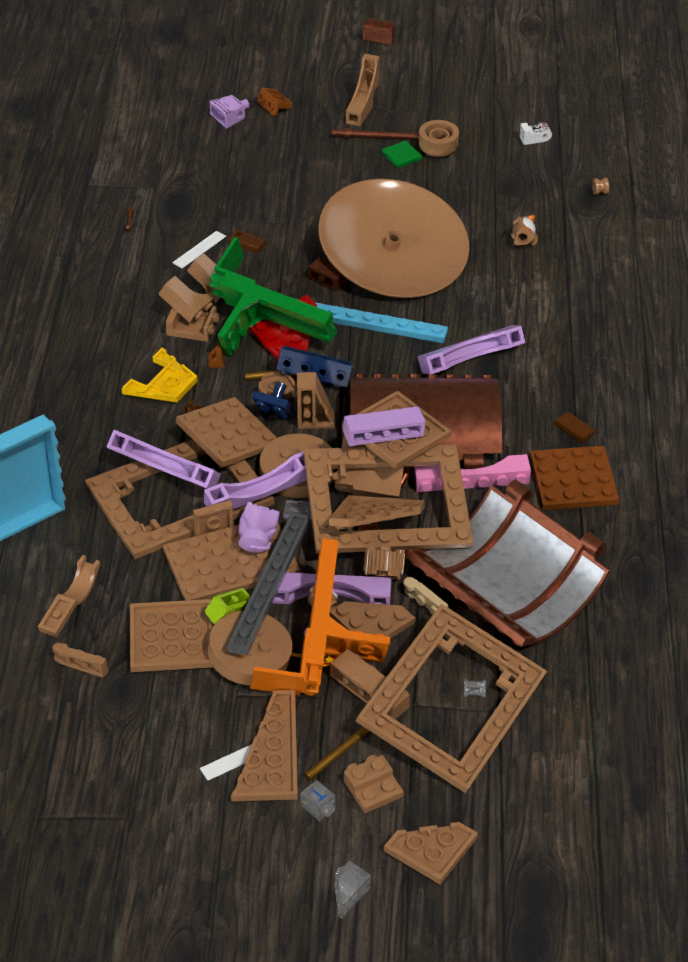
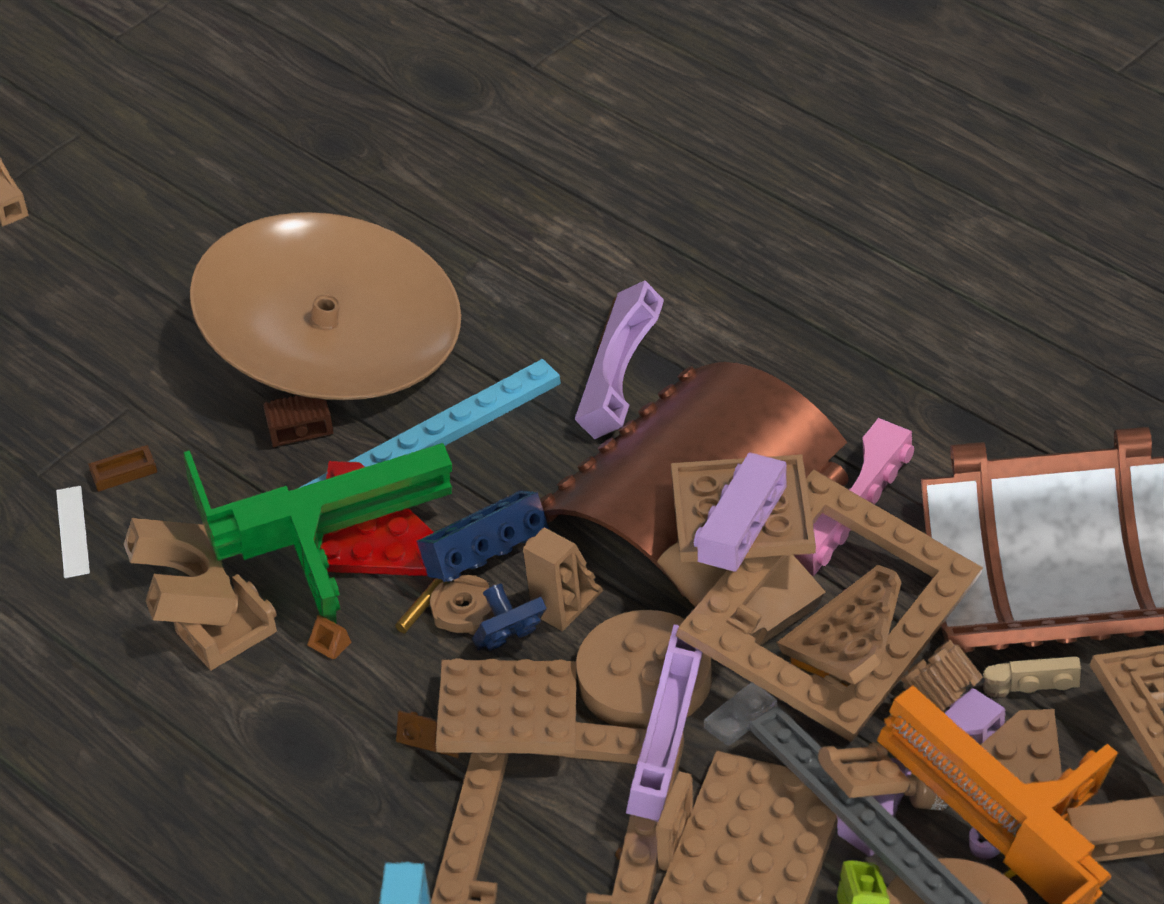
camera: 45 degrees left, 0 degrees up
lavender arch [107,430,221,489] -> none
yellow wing [122,348,198,403] -> none
lavender hair [239,502,280,553] -> none
copper bar [332,128,419,140] -> none
green piece [382,141,422,168] -> none
medium nougat piece [419,120,459,157] -> none
medium nougat animal [511,215,538,246] -> none
white leg [520,123,552,145] -> none
dark orange plate [530,446,619,510] -> none
reddish brown tile [555,411,595,443] -> none
medium nougat wheel [592,178,609,195] -> none
none -> medium nougat plate [818,742,911,798]

